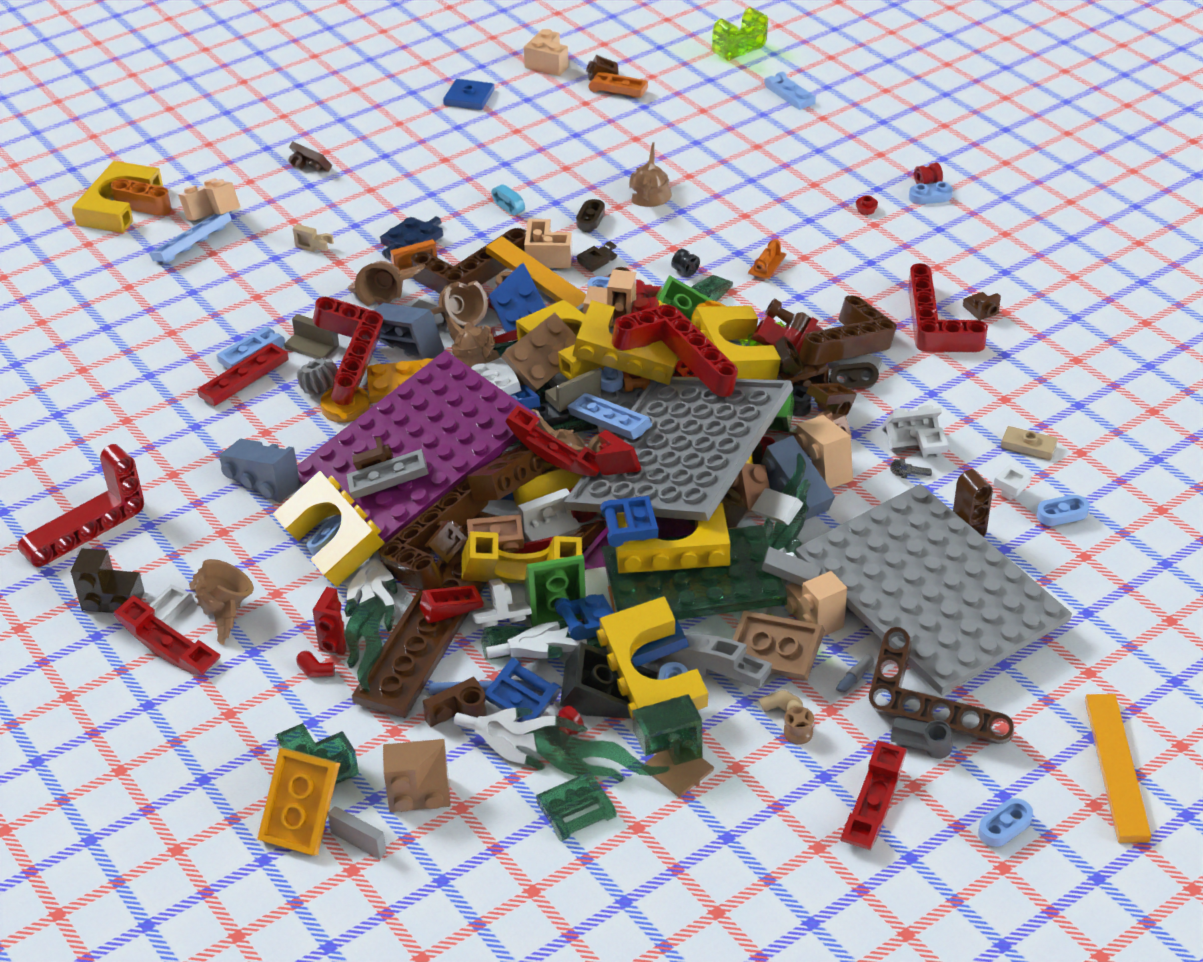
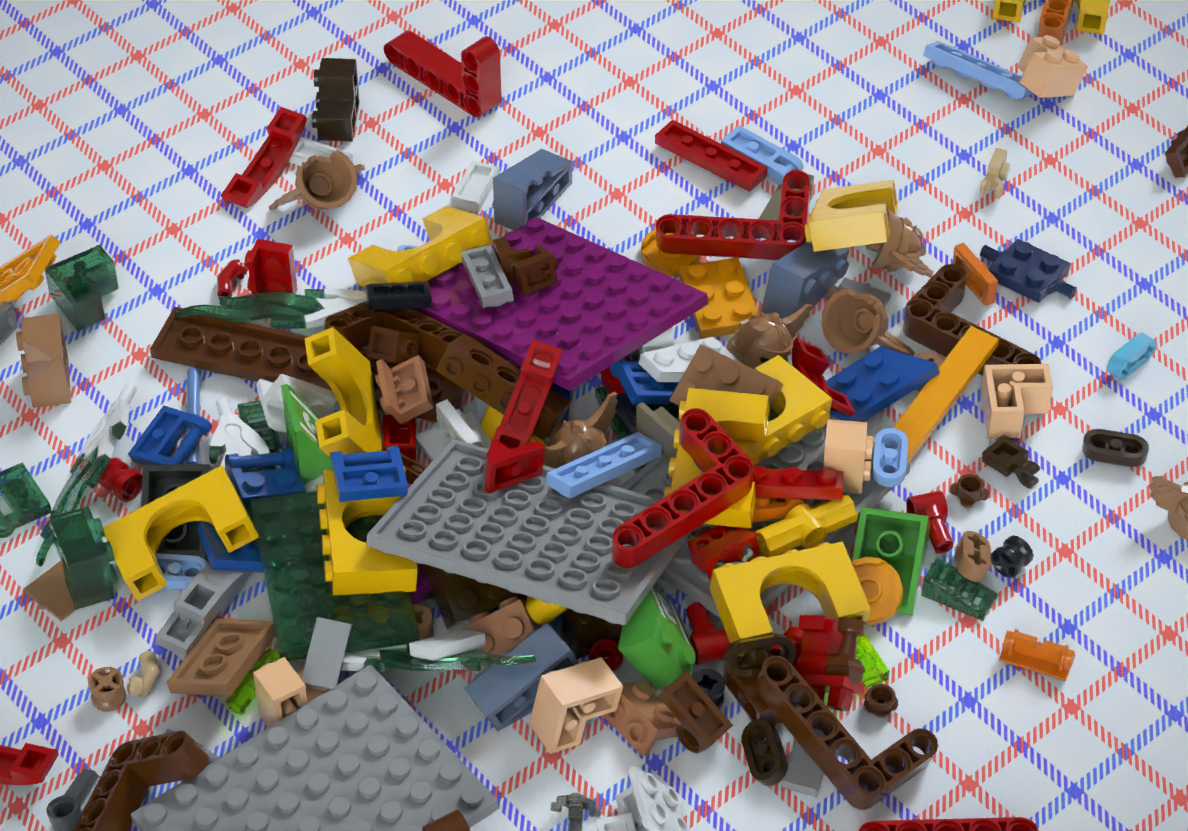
camera: 85 degrees right, 5 degrees up
light grey gear [297,357,338,395] -> none
red slope [420,585,484,623] -> none
reddish brown plate [423,676,487,727] -> none
none -> black plate [366,282,432,311]
none -> white tile [450,161,500,213]
none -> reddish brown bracket [514,244,558,295]
none -> yellow arch [805,180,899,252]
none -> medium nougat beam [956,531,991,582]

